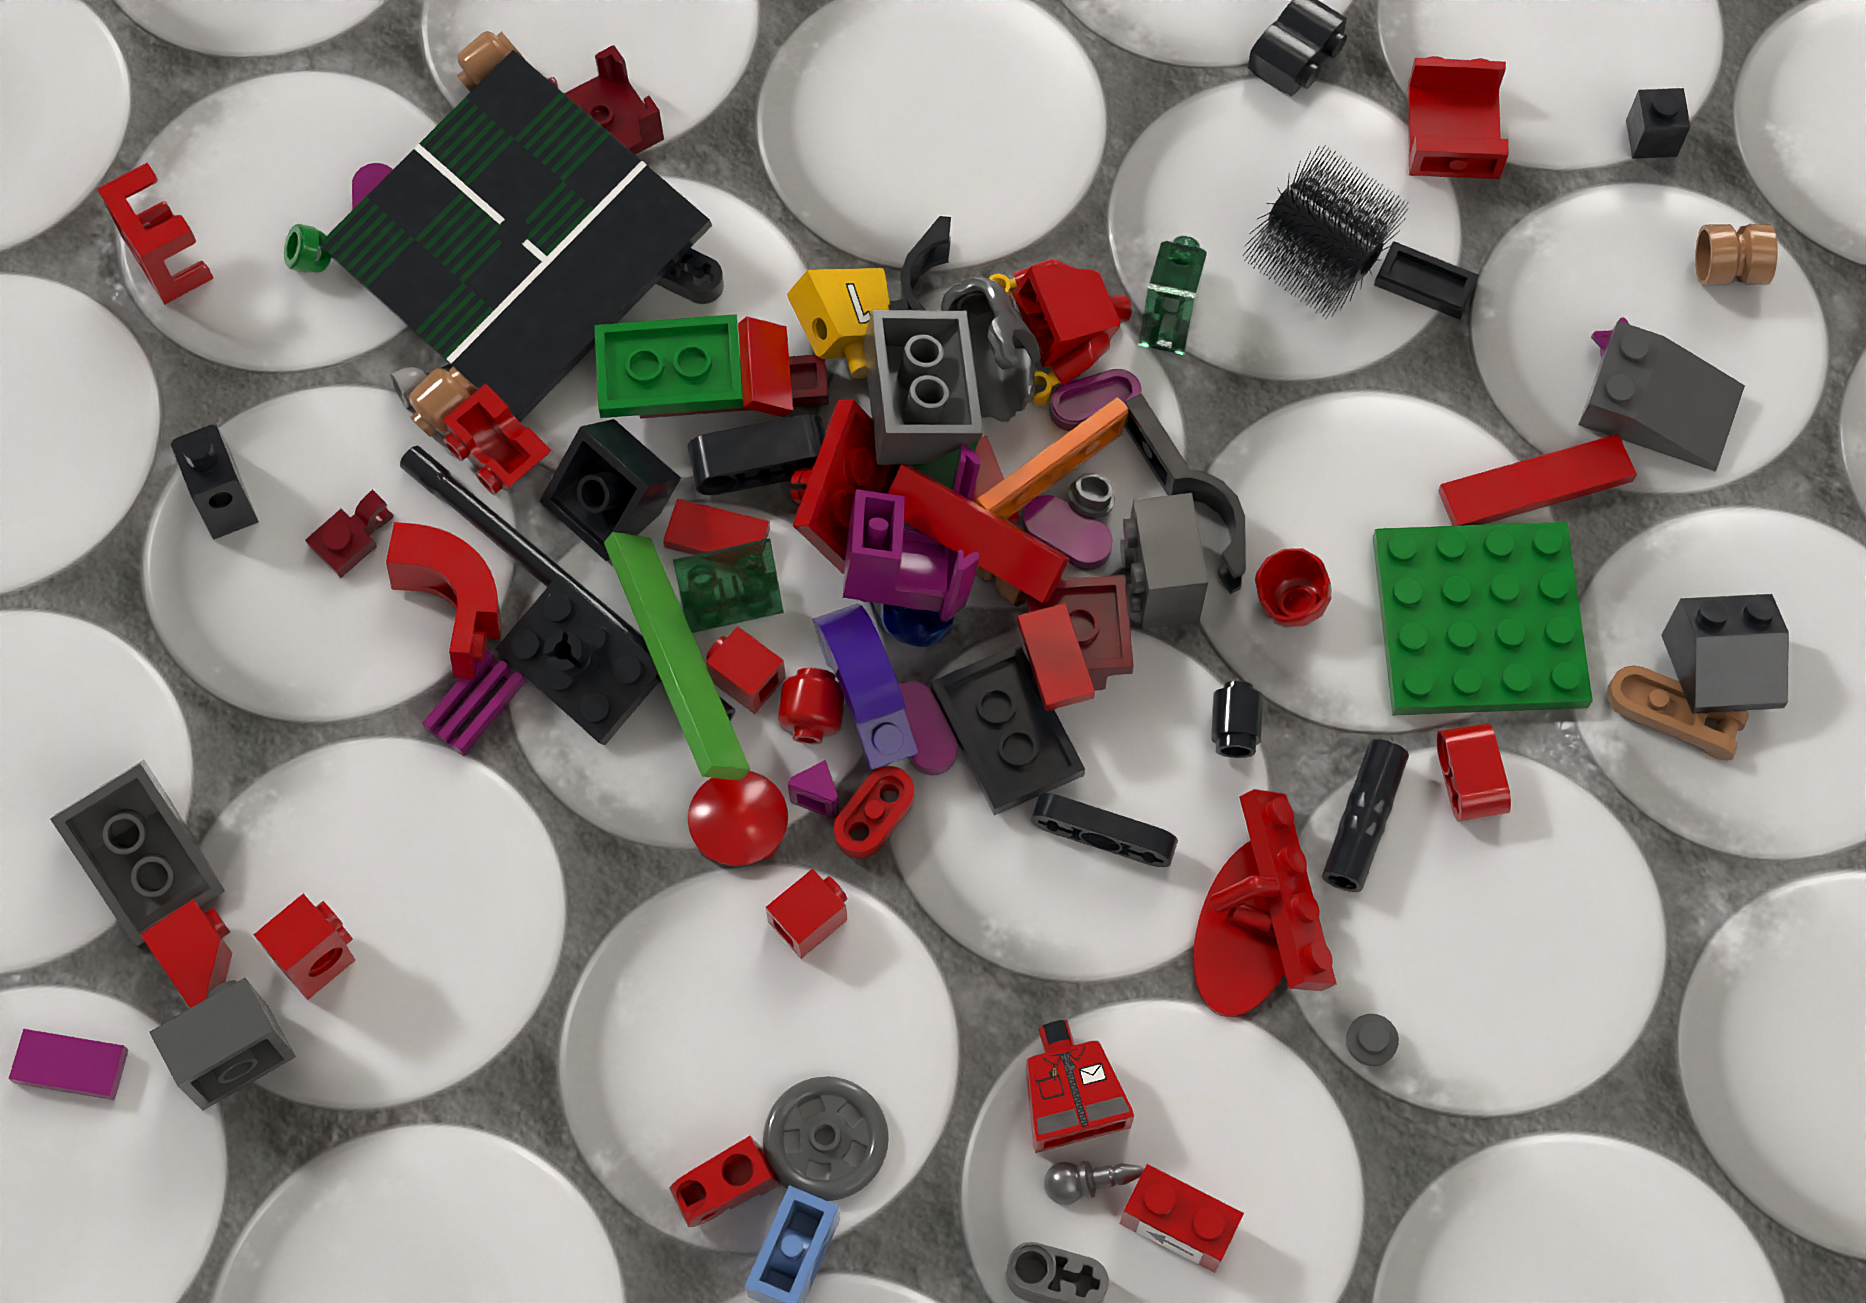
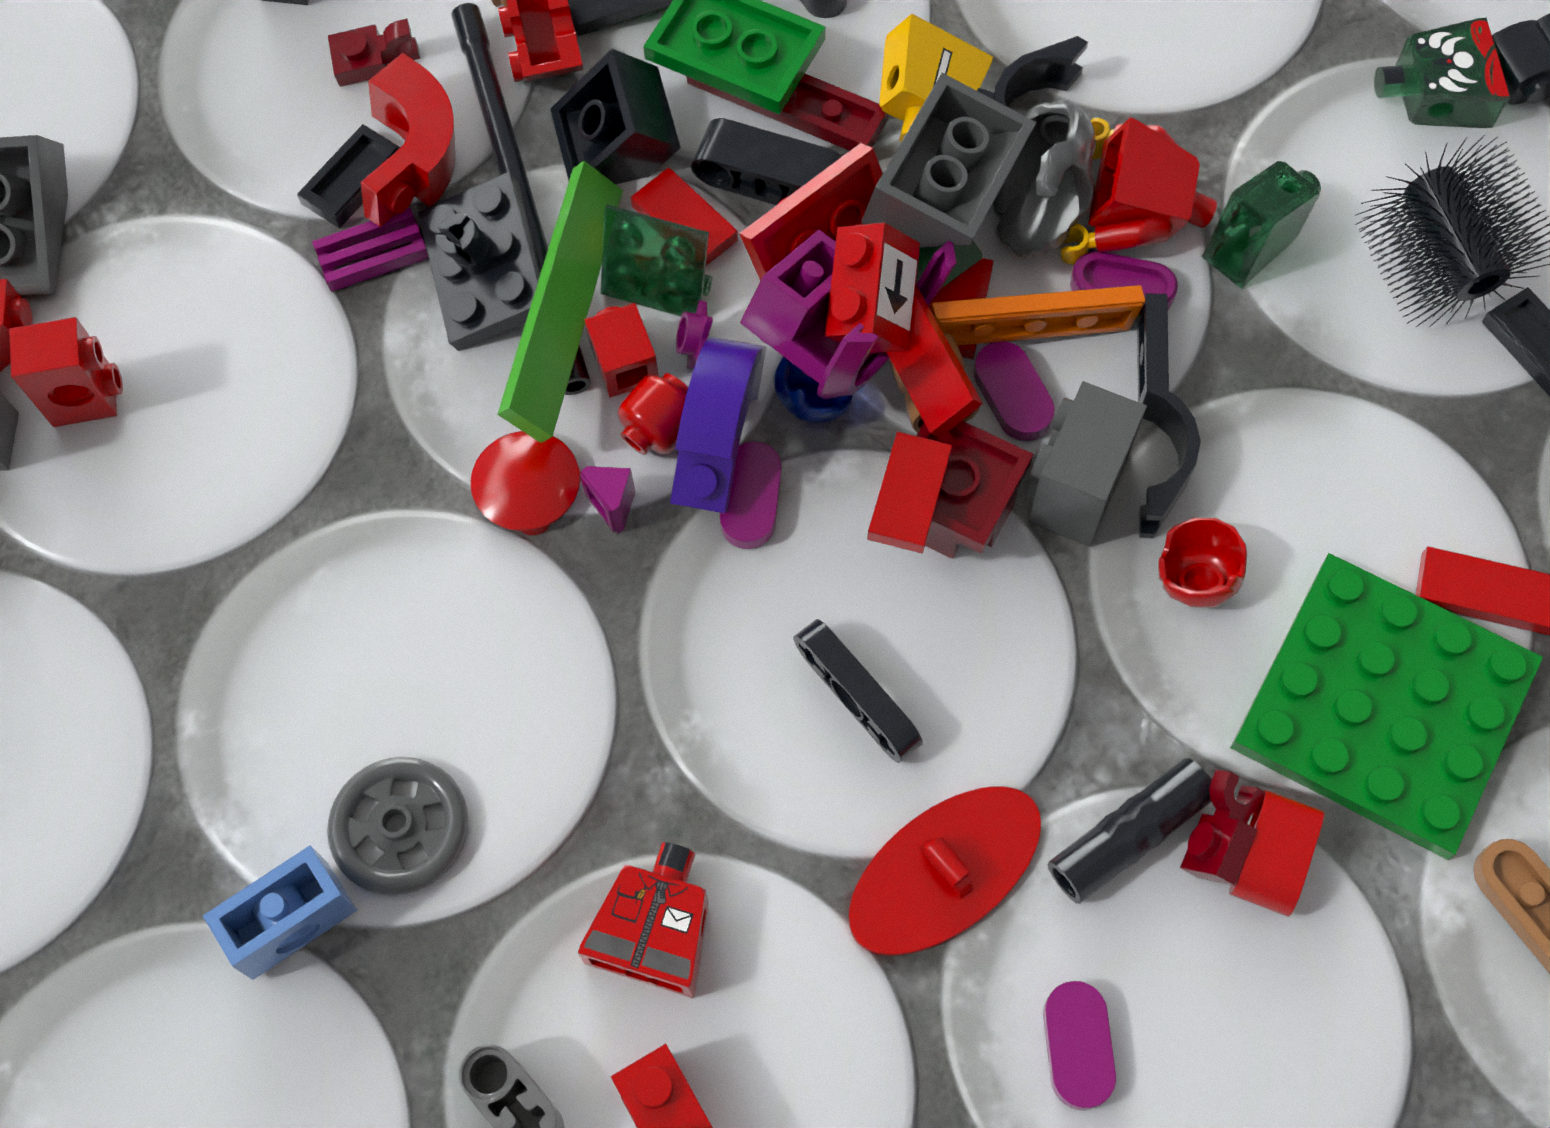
camera: 35 degrees right, 0 degrees up
red leg [669,1136,780,1228] -> none
red tile [738,316,793,417] -> none
red brick [765,868,848,959] -> none
red plate [834,766,915,859] -> none
black plate [930,643,1085,816] -> none
flat silver bar [1044,1161,1144,1205] -> none
dark grey plate [1067,473,1115,518] -> none
red plate [1210,789,1337,991] -> none
black brick [1211,681,1263,758] -> none
dark grey plate [1346,1014,1399,1066] -> none
none -> black tile [297,124,400,229]
none -> magenta plate [675,300,713,368]
none -> red brick [825,222,920,353]
none -> magenta tile [1043,981,1116,1111]
none -> dark red plate [1180,770,1266,886]
none -> clear green torso [1374,17,1510,128]

